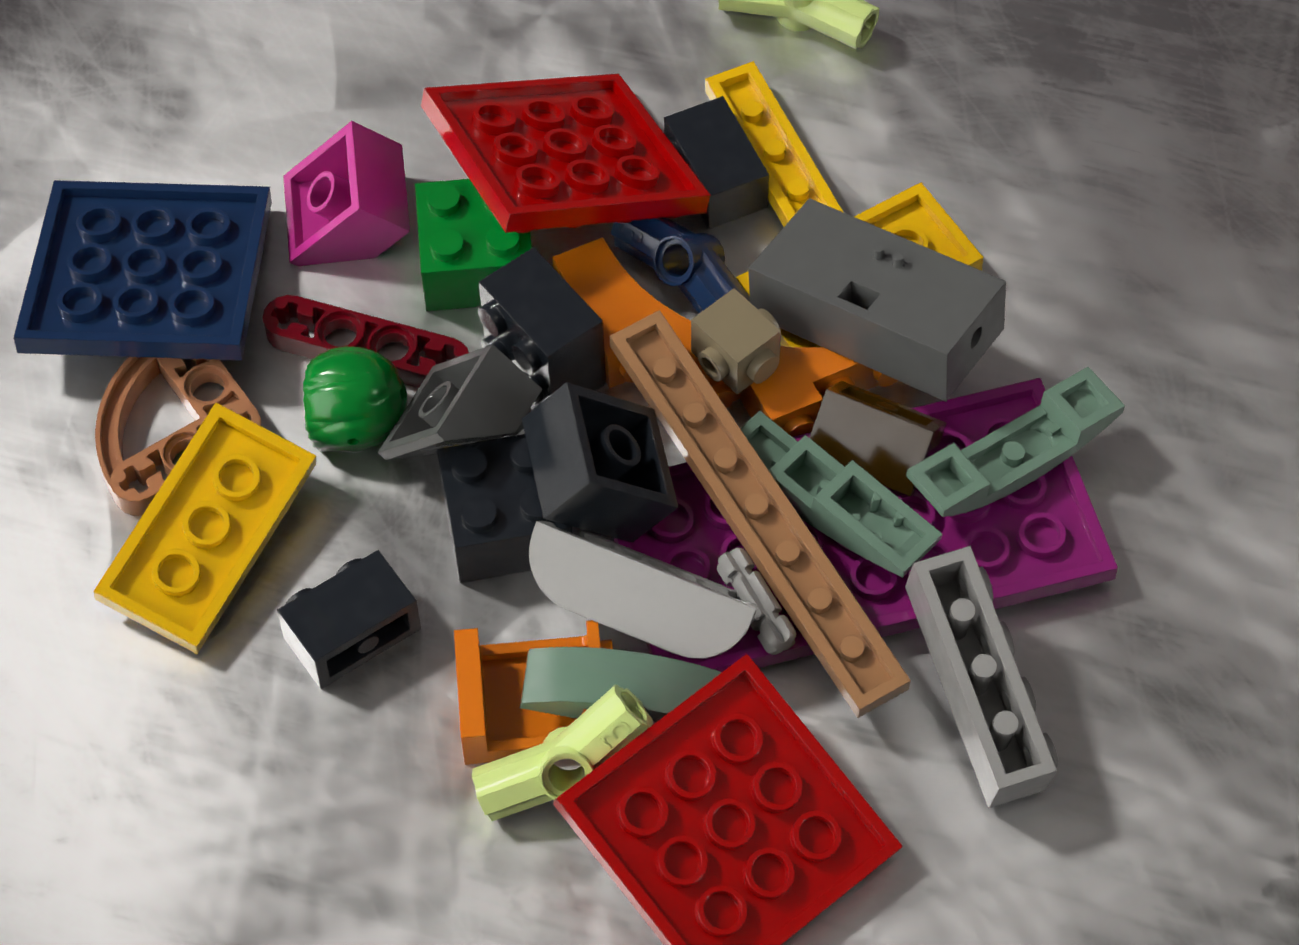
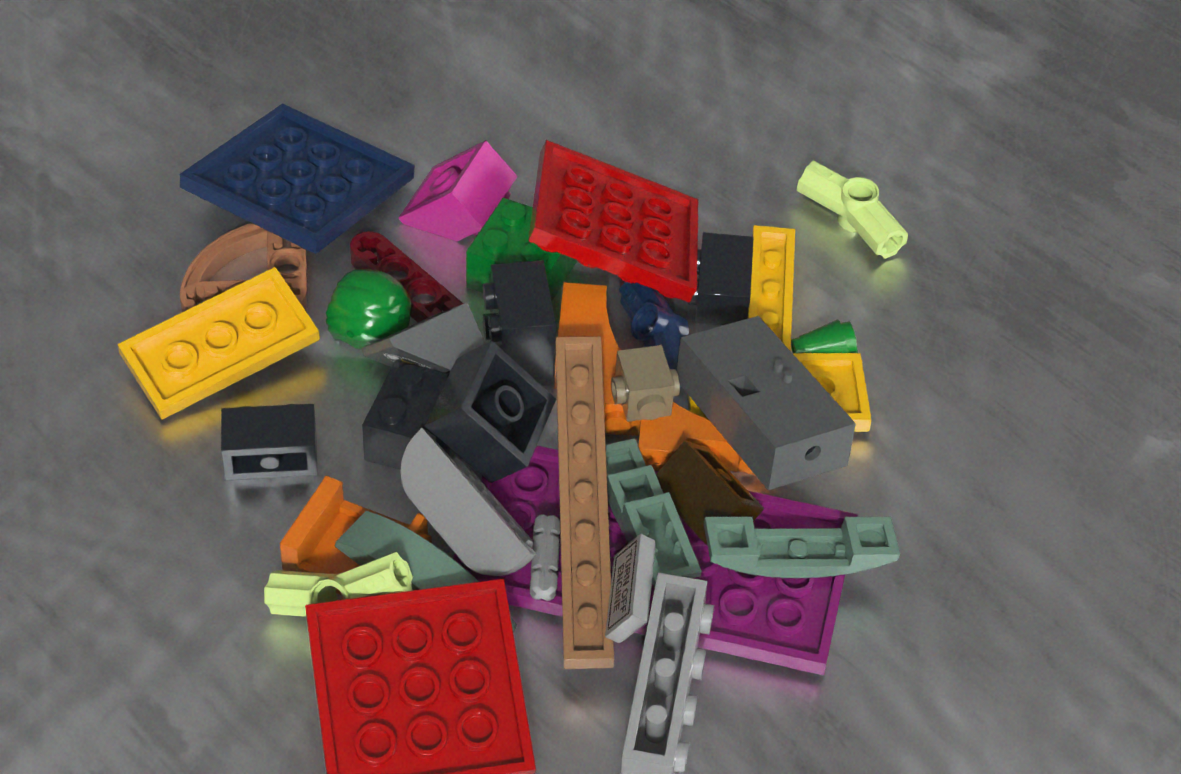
camera: 25 degrees right, 10 degrees down
none -> light grey tile [605,534,656,643]
none -> green cone [791,319,858,353]

